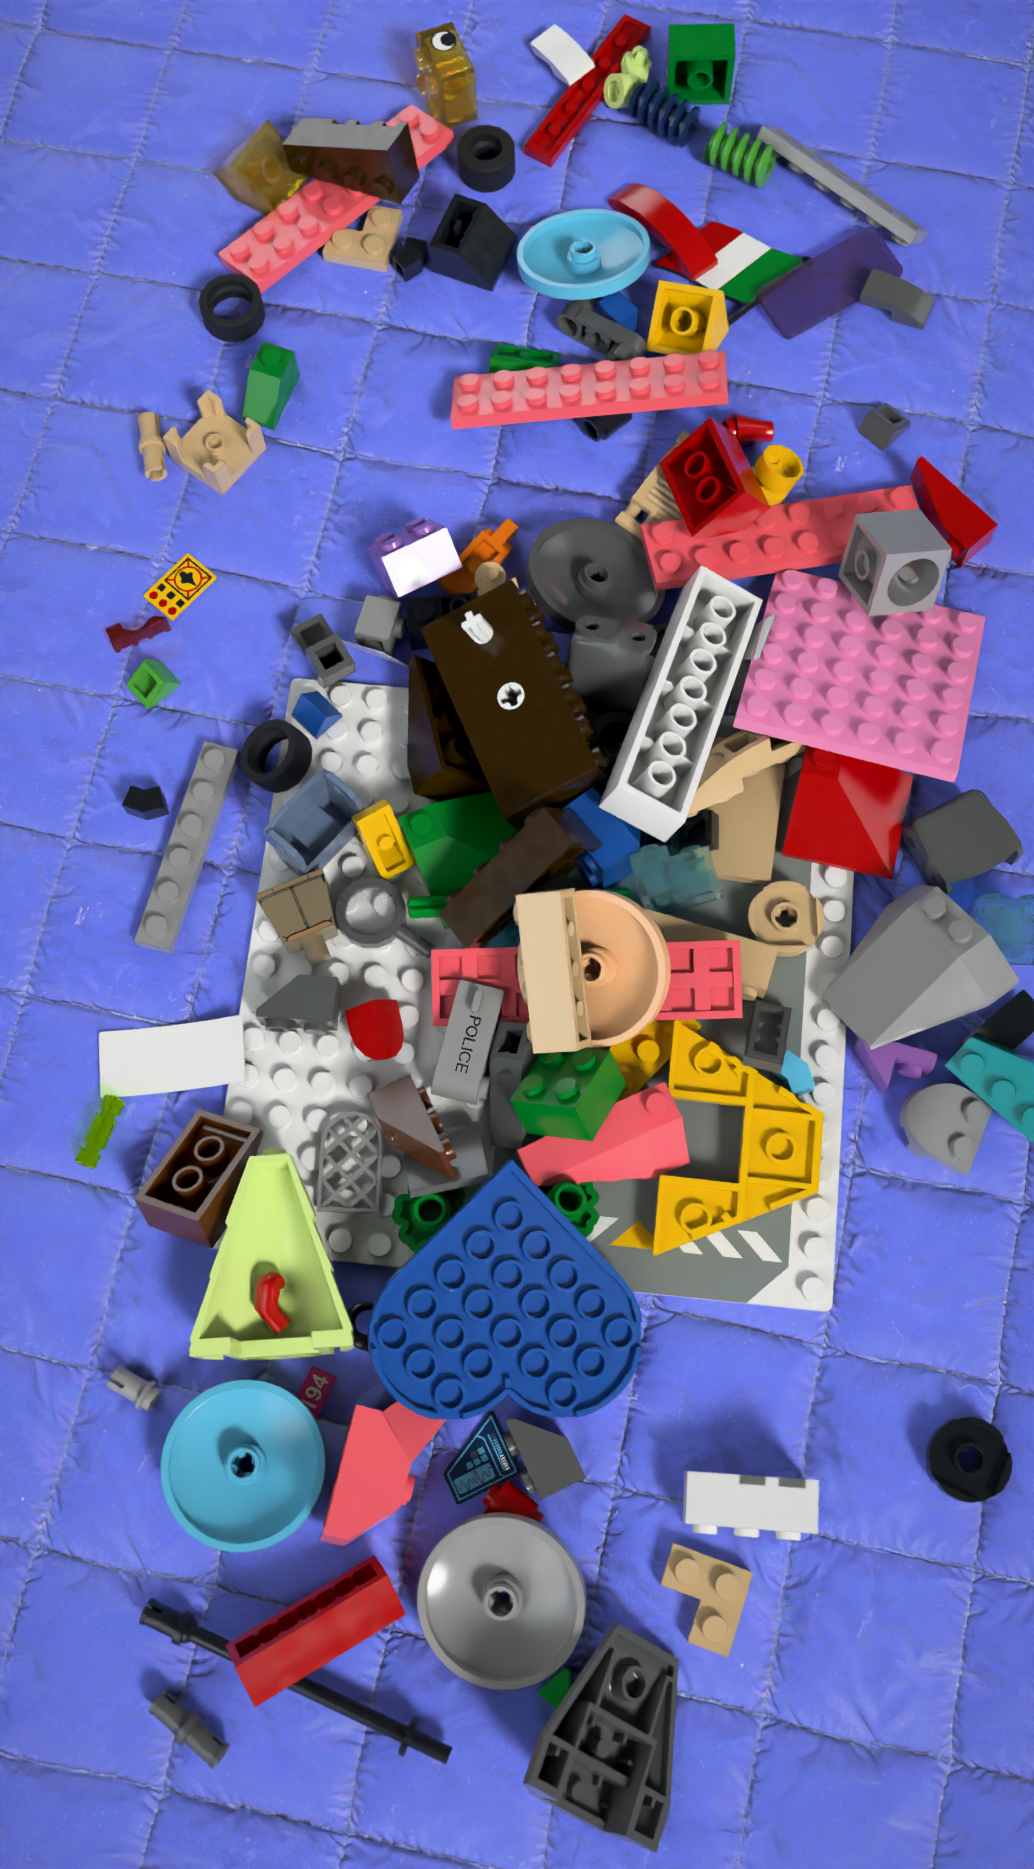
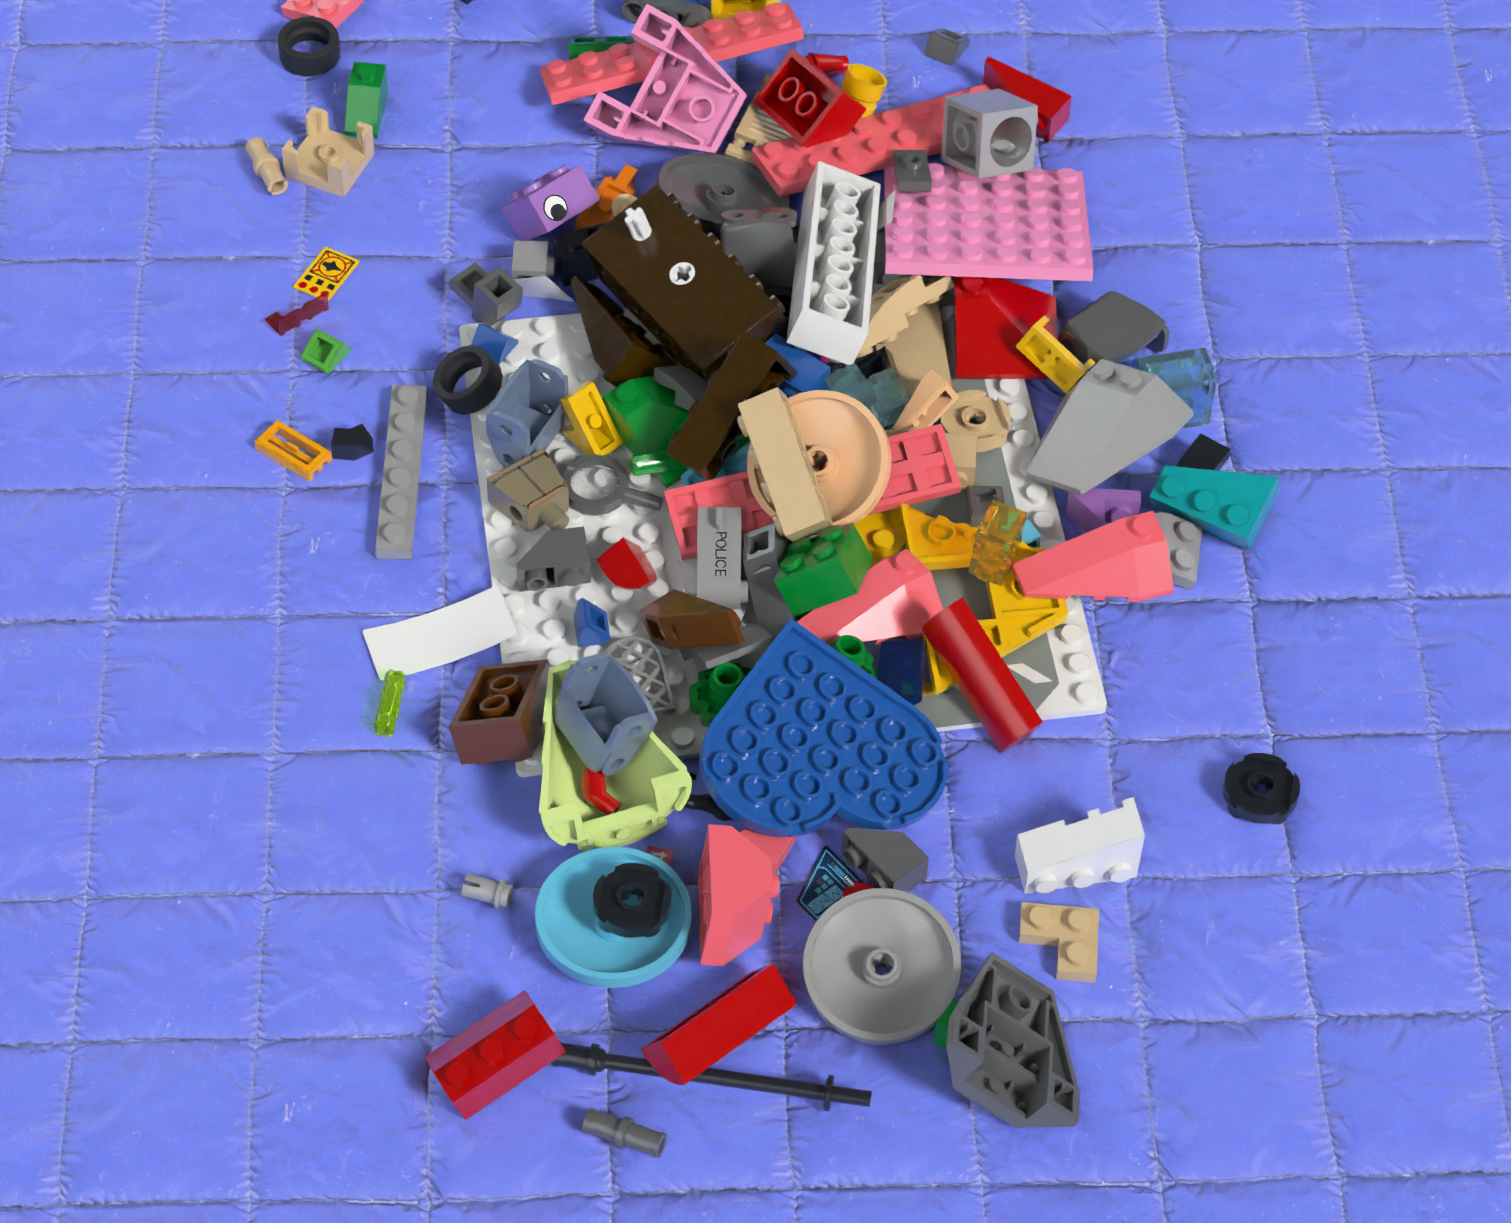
camera: 20 degrees left, 20 degrees down
none -> light orange tile [254,420,332,482]
none -> slope [425,990,566,1120]
none -> sand blue piece [554,653,658,776]
none -> blue slope [574,598,610,647]
none -> bright pink wedge [583,4,747,154]
none -> black plate [593,863,672,938]
none -> dark grey slope [653,365,708,410]
none -> clear blue slope [877,639,926,705]
none -> dark grey plate [892,150,932,192]
none -> light nougat slope [893,368,959,431]
none -> red brick [921,597,1043,753]
none -> clear yellow brick [968,499,1027,587]
none -> coral wedge [1012,511,1174,602]
none -> yellow hinge [1015,316,1096,394]

